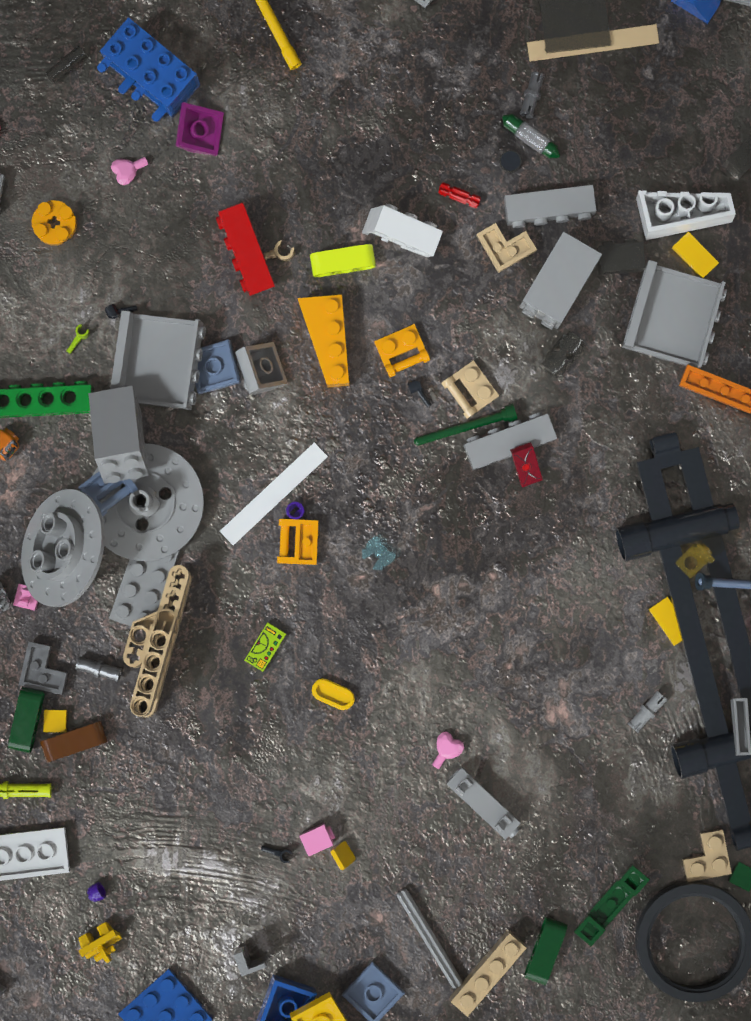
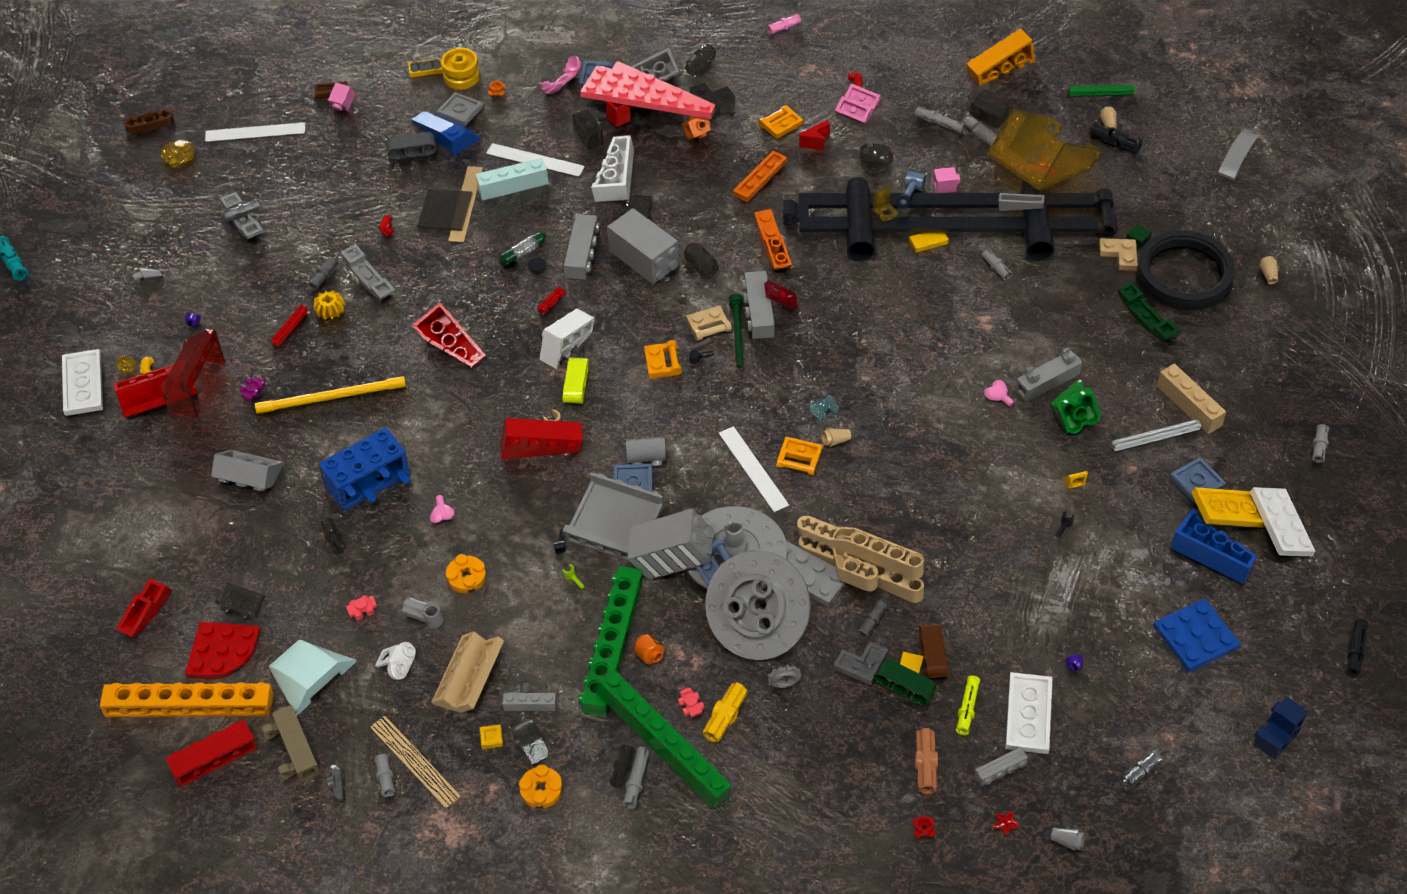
camera: 80 degrees left, 35 degrees down
bright pink tile [13,584,38,611] -> none
yellow hips [78,922,123,963] -> none
magenta slope [175,102,224,156] -> none
light grey panel [234,944,270,977] -> none
lime tile [244,622,286,672] -> none
dark purple hinge [286,502,304,520] -> none
light orange wedge [297,295,350,387] -> none
bright pink brick [299,822,336,856] -> none
yellow tile [312,679,355,710] -> none
tan plate [476,223,537,273] -> none
flat silver pin [520,72,545,118] -> none
dark green beam [524,916,568,986] -> none
light grey panel [622,260,727,369] -> none
yellow tile [672,232,719,278] -> none
none -> red wedge [412,302,486,368]
none -> light aqua brick [475,158,548,200]
none -> white sticker [487,143,584,176]
none -> orange slope [754,209,792,270]
none -> tan cone [821,428,851,447]
none -> green piece [1050,379,1102,434]

